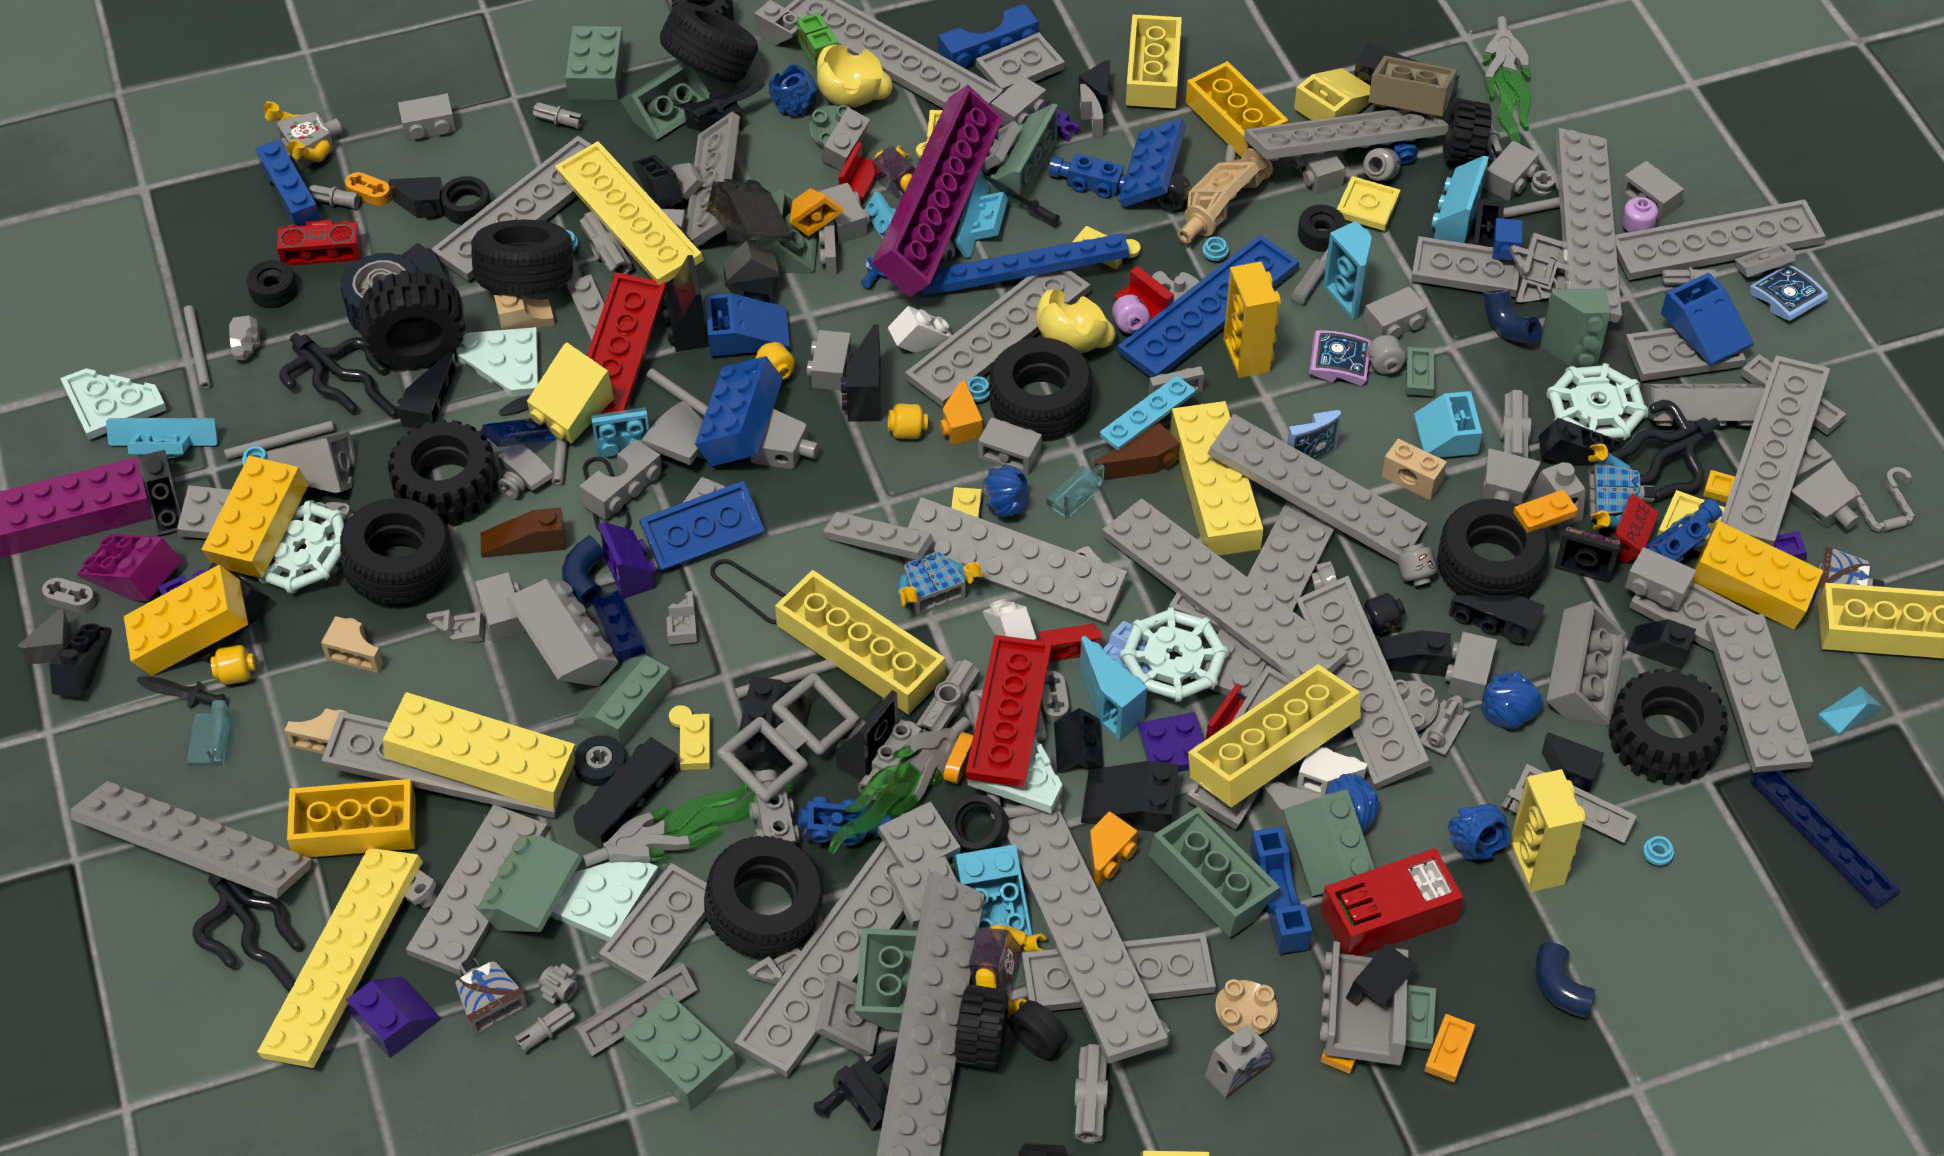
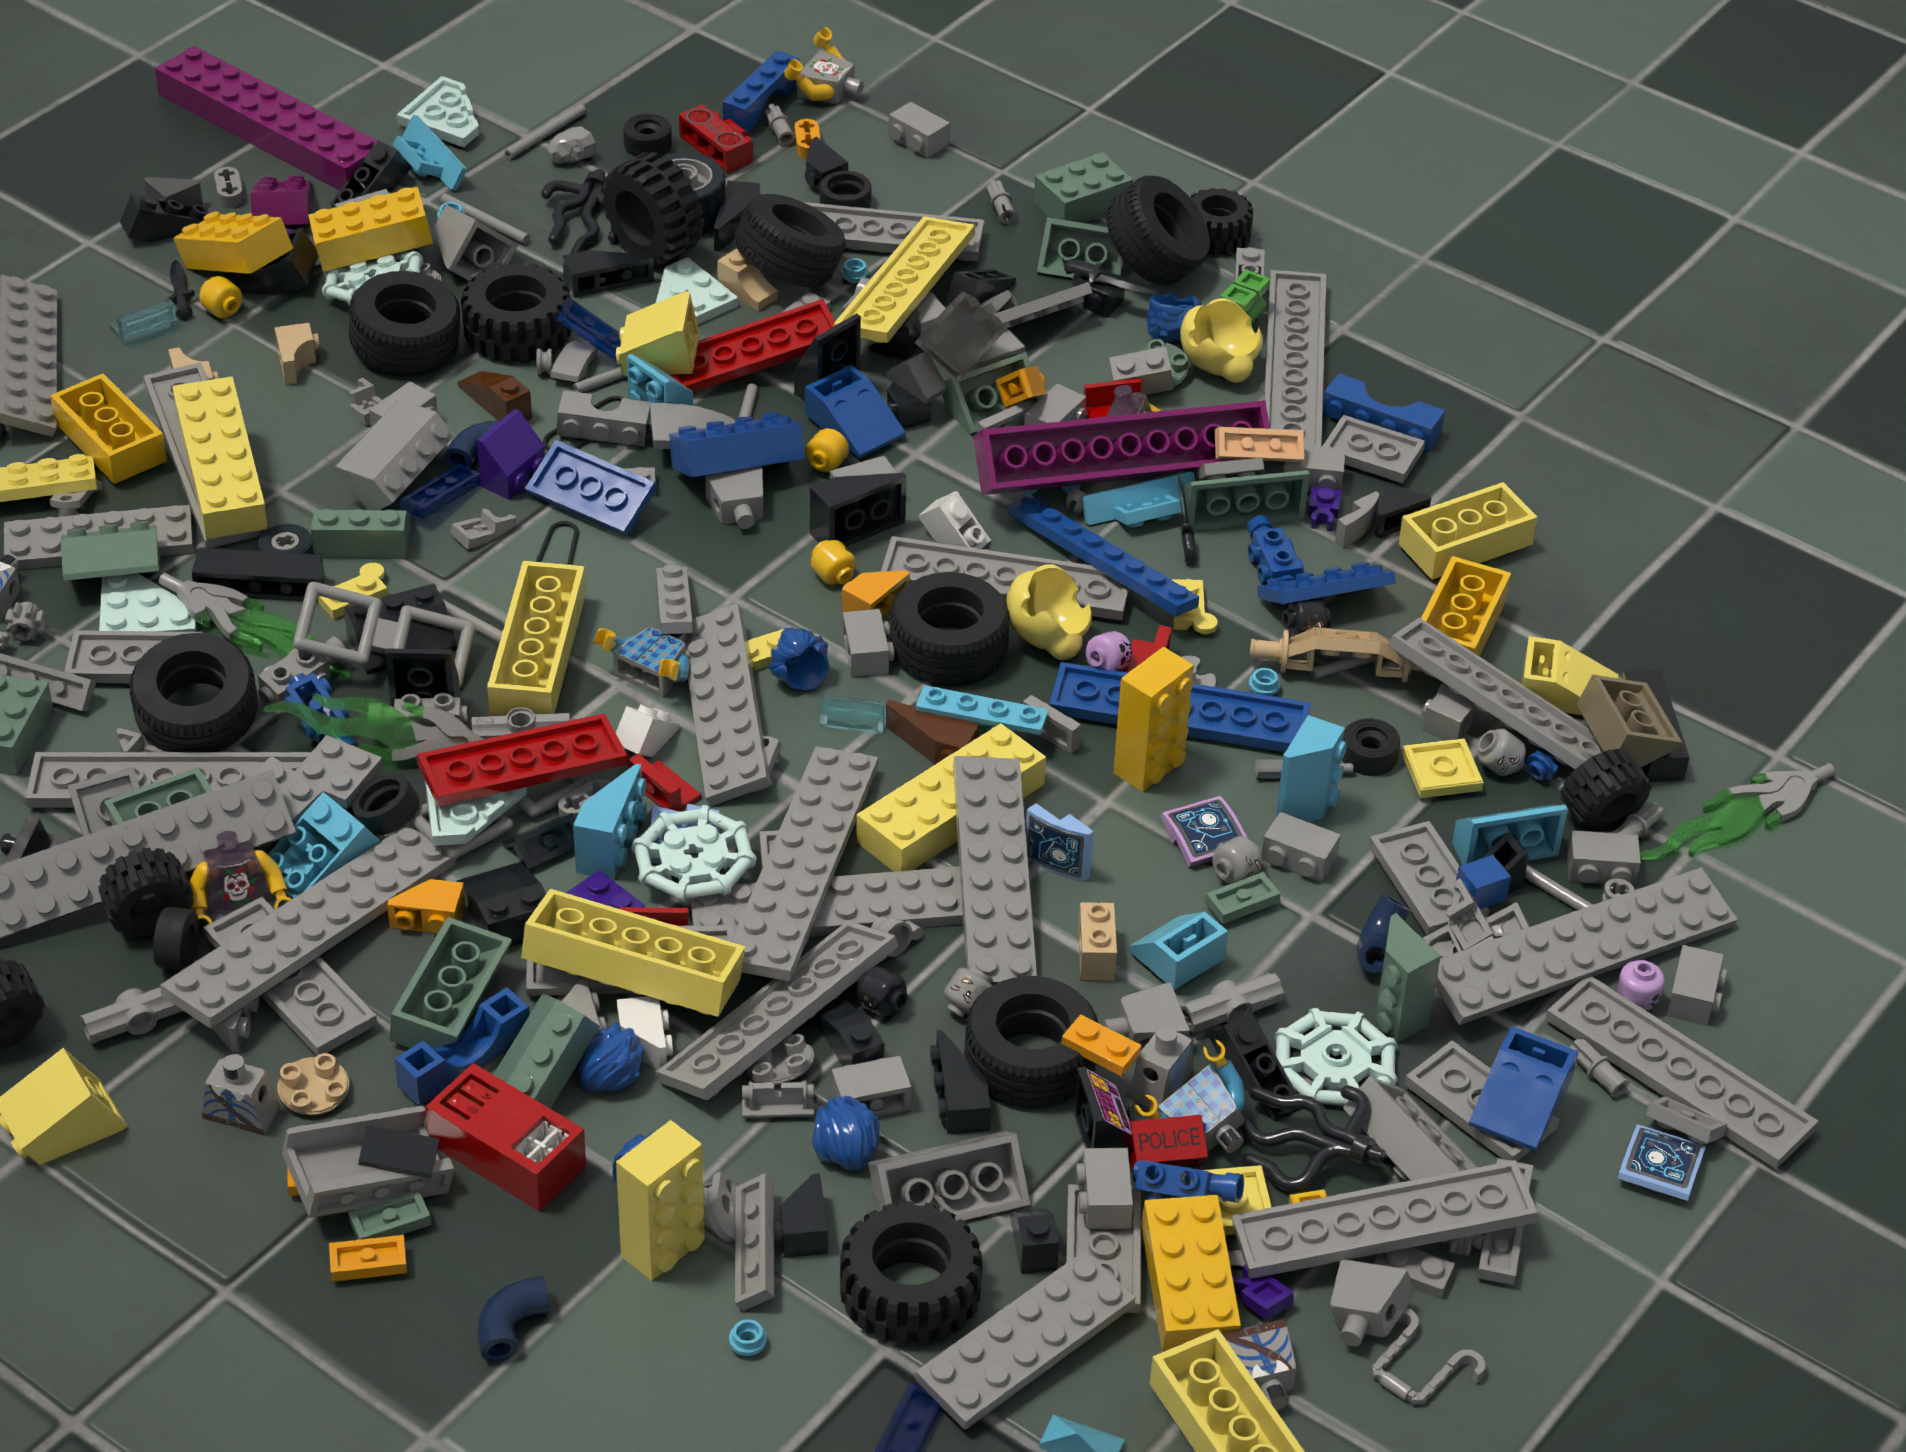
camera: 55 degrees right, 10 degrees down
none -> light nougat plate [1215,427,1304,462]

